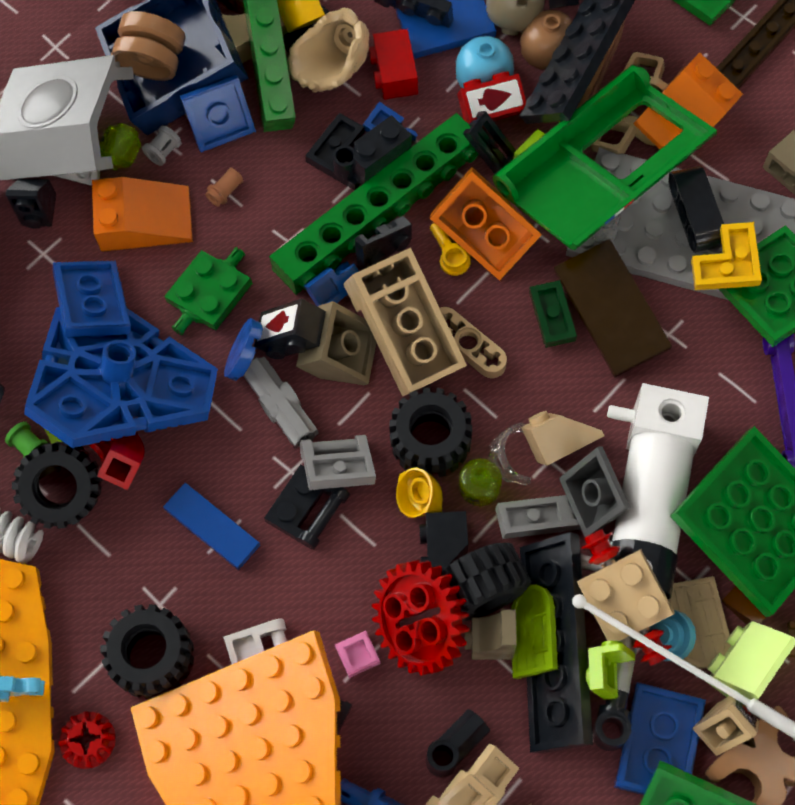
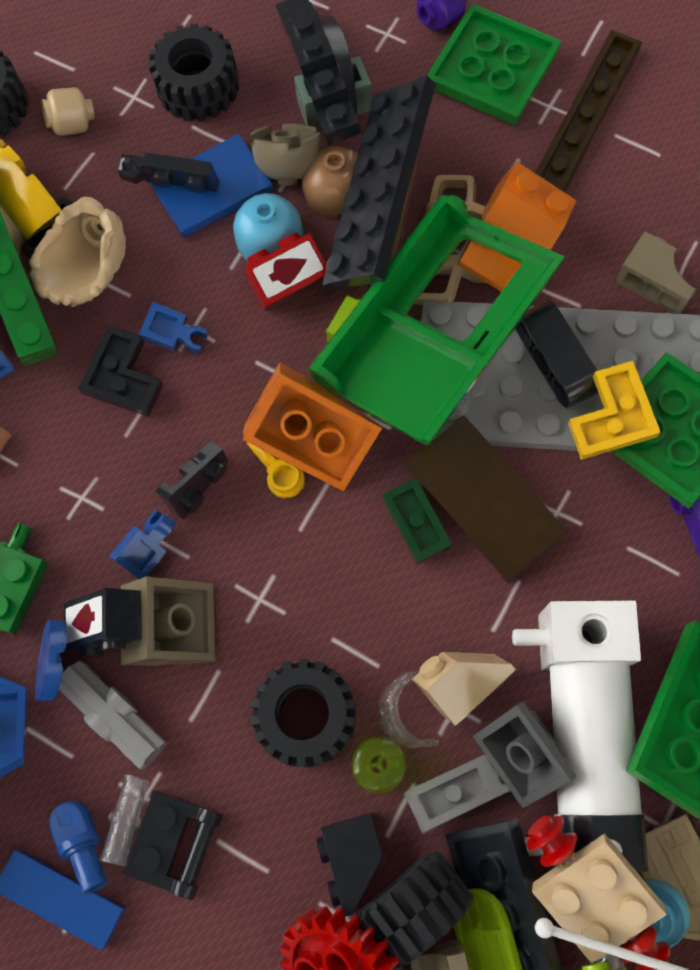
camera: 10 degrees left, 5 degrees up
green brick [269,113,479,295] -> none
light grey plate [300,435,376,490] -> none
black hinge [332,115,412,185] -> none
tan hinge [343,248,467,396] -> none
red brick [369,29,418,100] -> none
yellow hat [396,467,443,517] -> none
tan beam [440,307,507,378] -> none
black tile [462,111,516,174] -> none
none -> blue arm [49,800,109,895]
none -> clear pin [99,775,150,867]

